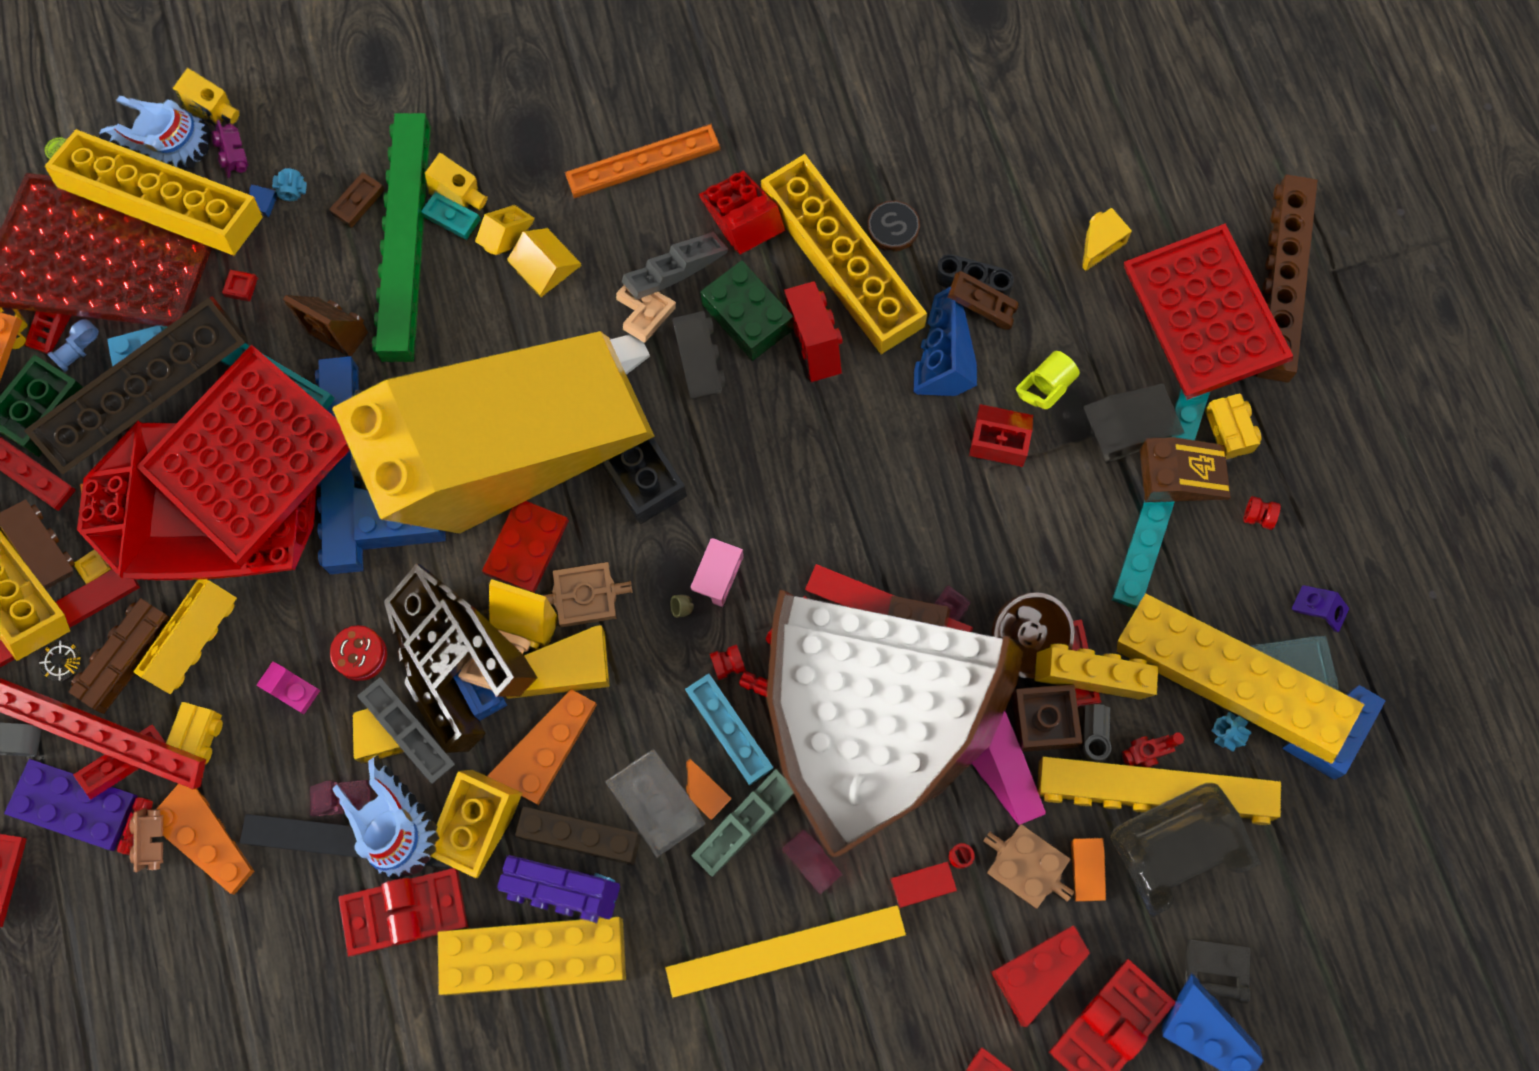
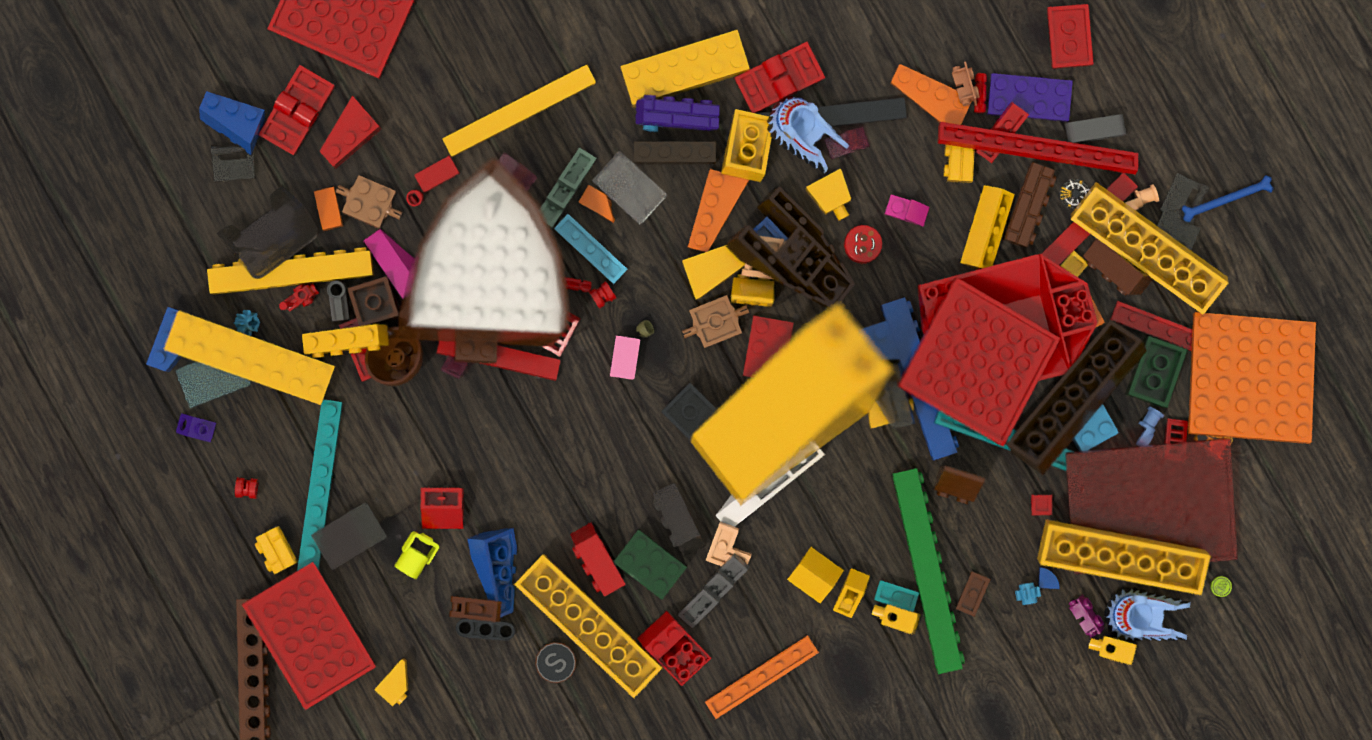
camera: 165 degrees right, 15 degrees up
dark grey slope [357,677,455,784] -> none
reddish brown slope [1140,437,1231,502] -> none

